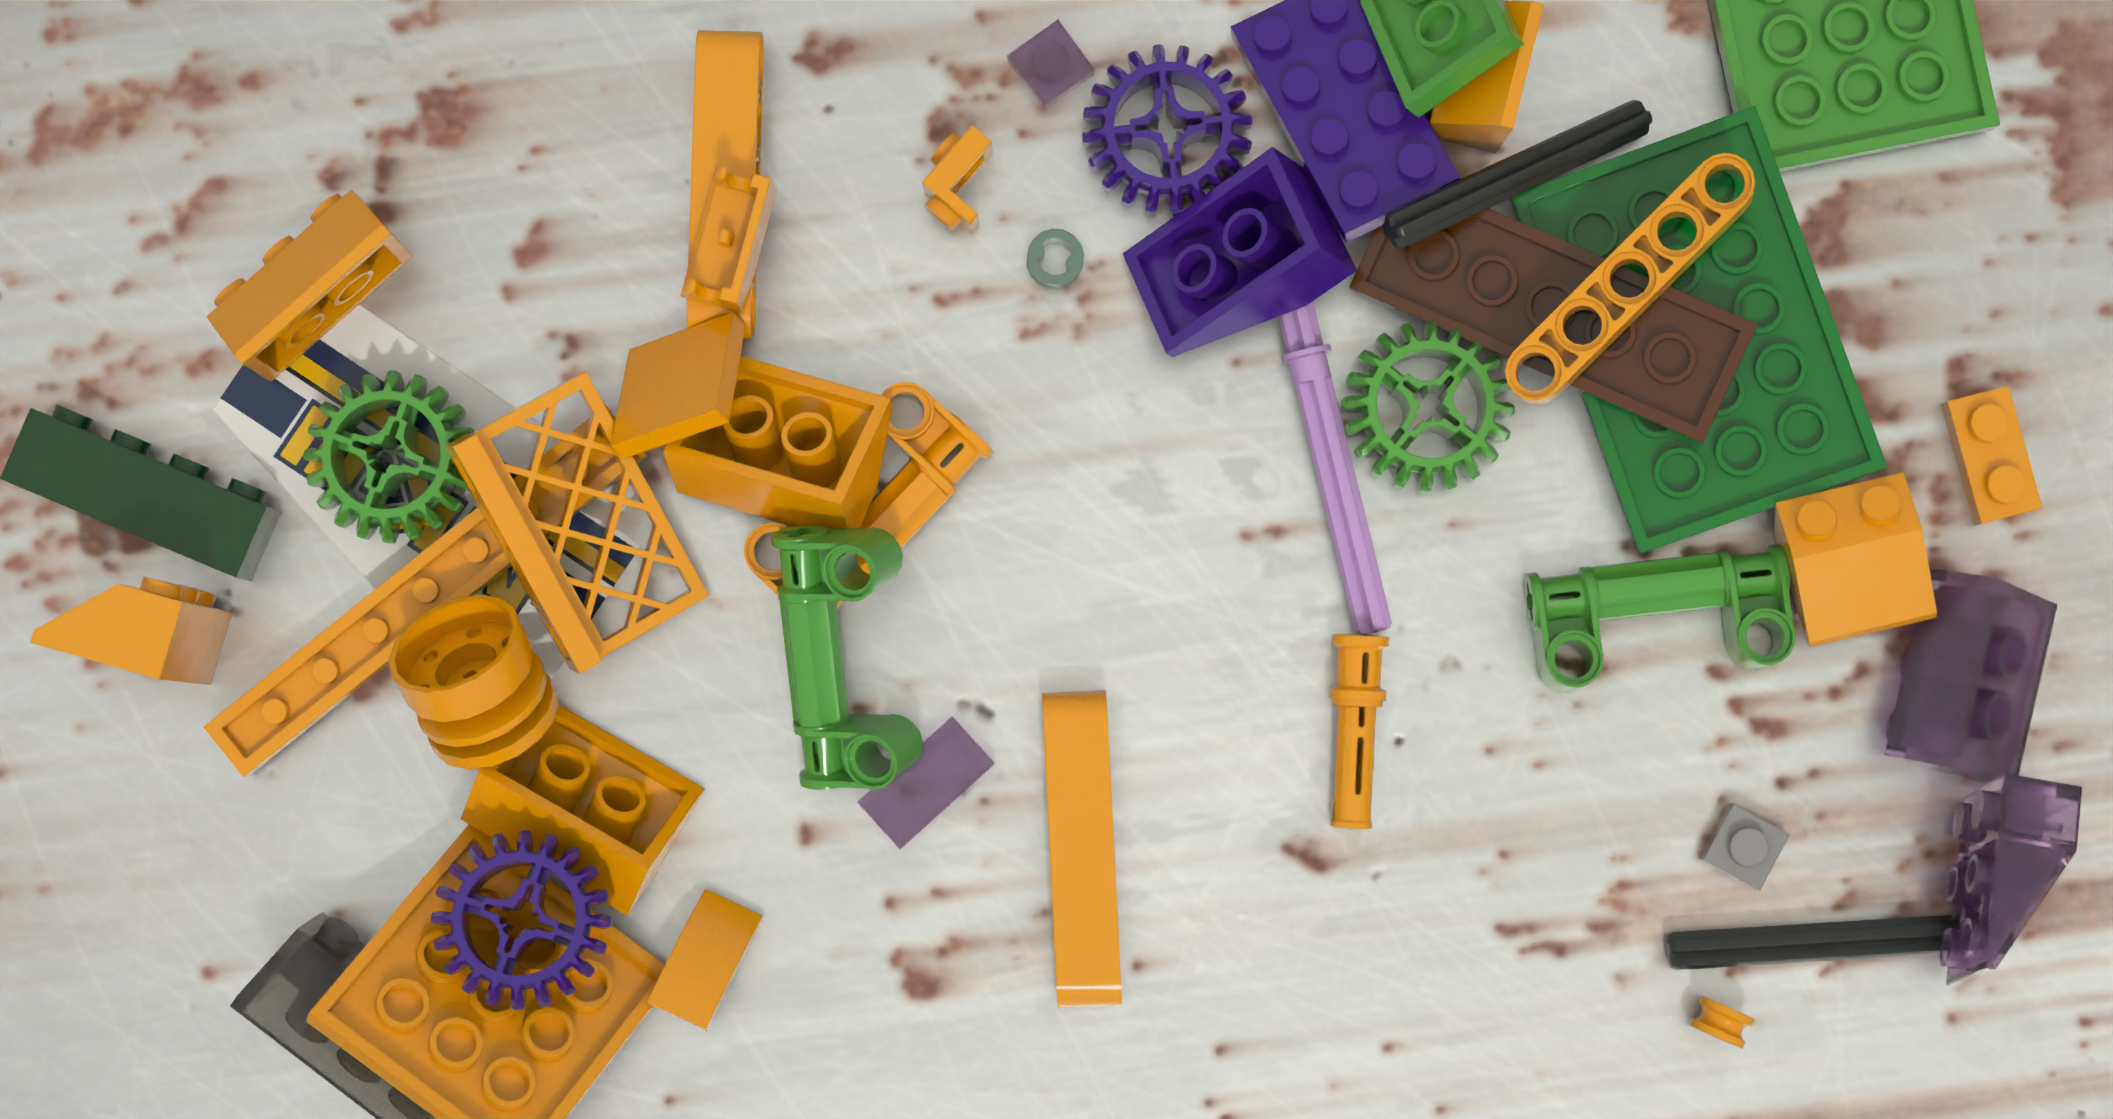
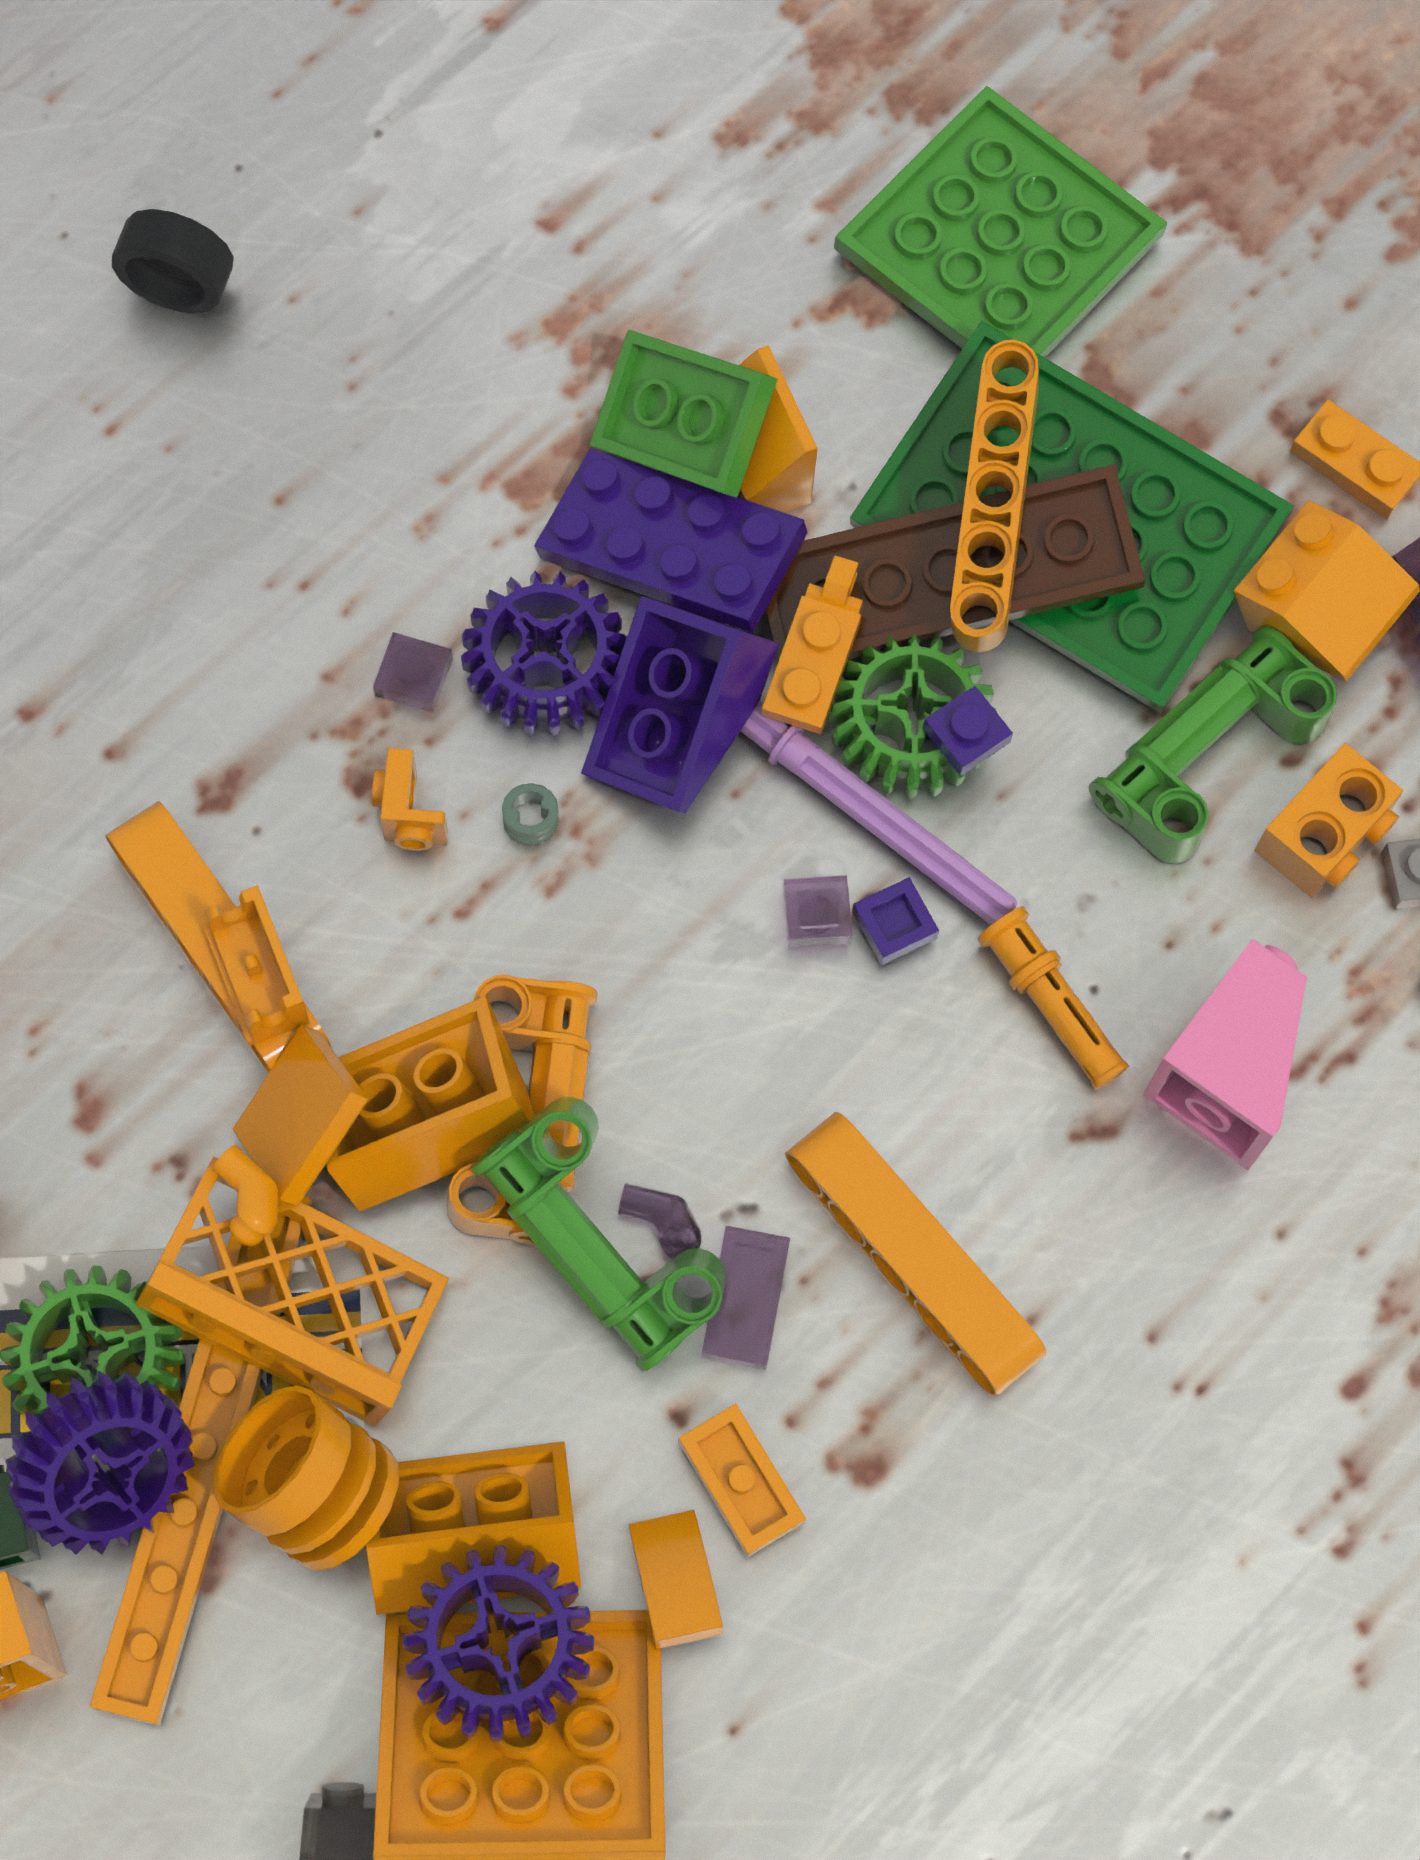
camera: 40 degrees left, 15 degrees down
pearl dark grey axle [1382,100,1653,248] -> none
none -> dark purple gear [5,1371,195,1555]
none -> light orange arm [213,1145,279,1246]
none -> clear purple arm [618,1183,701,1259]
none -> light orange plate [678,1403,806,1558]
none -> light orange hinge [762,555,863,734]
none -> clear purple plate [783,875,853,948]
none -> dark purple plate [852,877,939,966]
none -> dark purple plate [922,686,1013,777]
none -> bright pink slope [1143,939,1307,1171]
none -> light orange brick [1254,743,1404,898]

